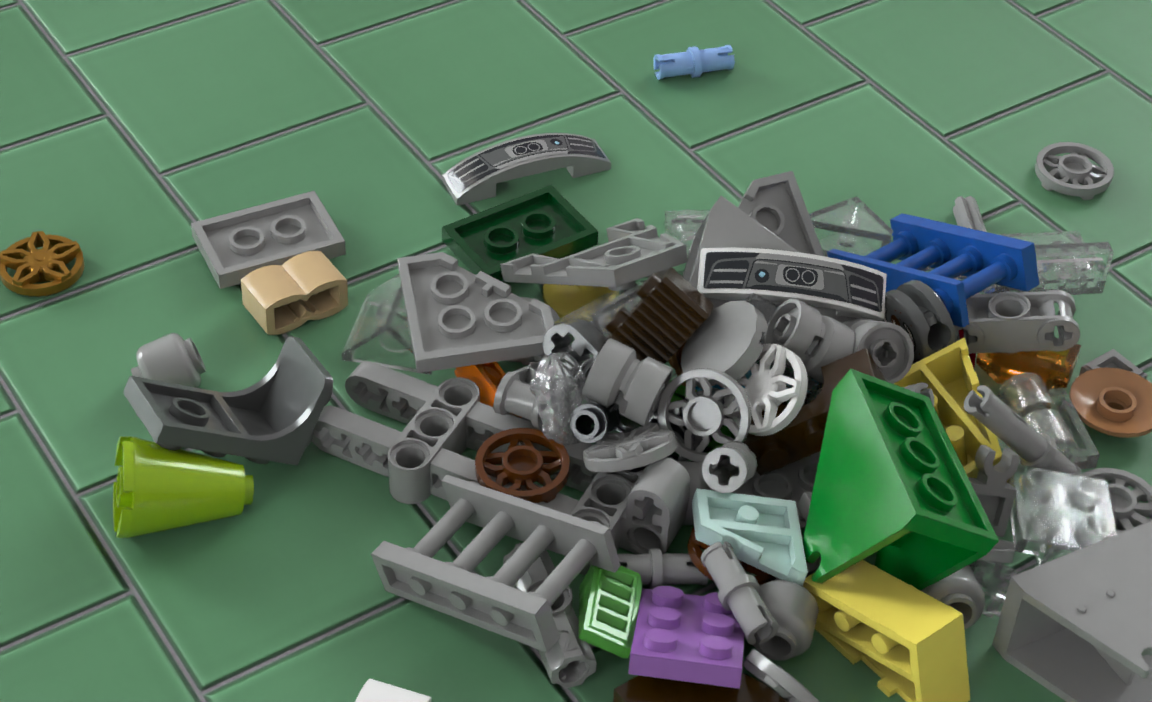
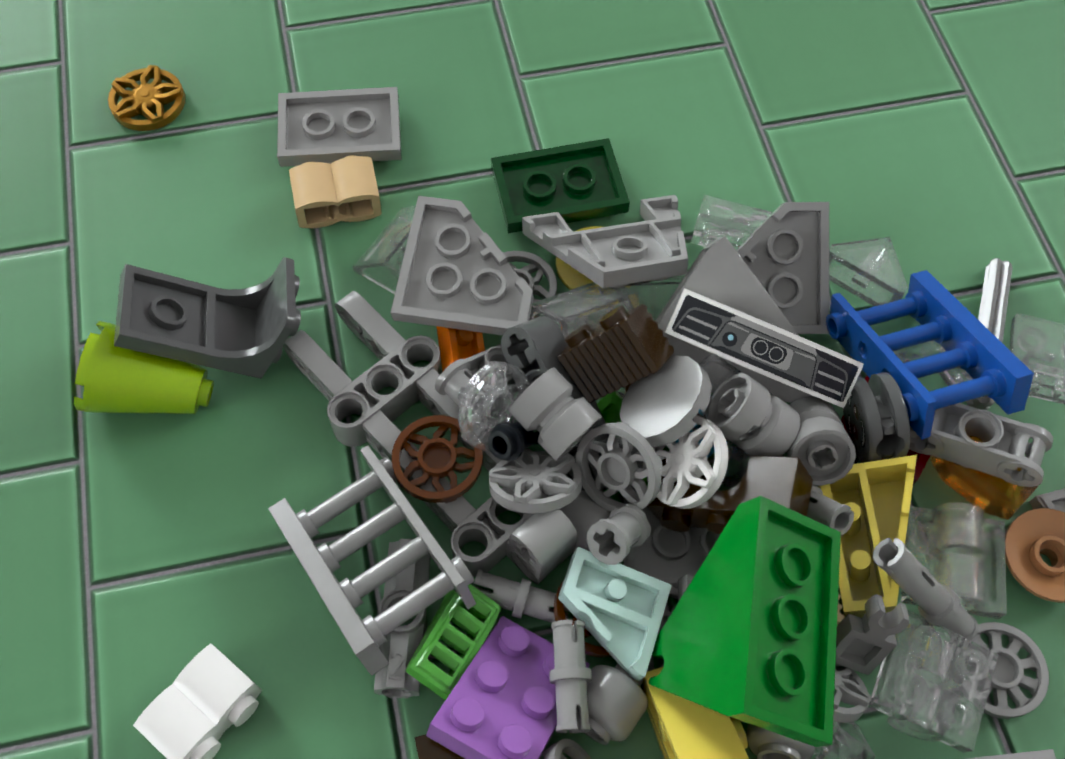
camera: 20 degrees right, 20 degrees up
light grey head [131,333,206,388] -> none
slope [442,133,611,206] -> none
light blue pin [653,45,735,80] -> none

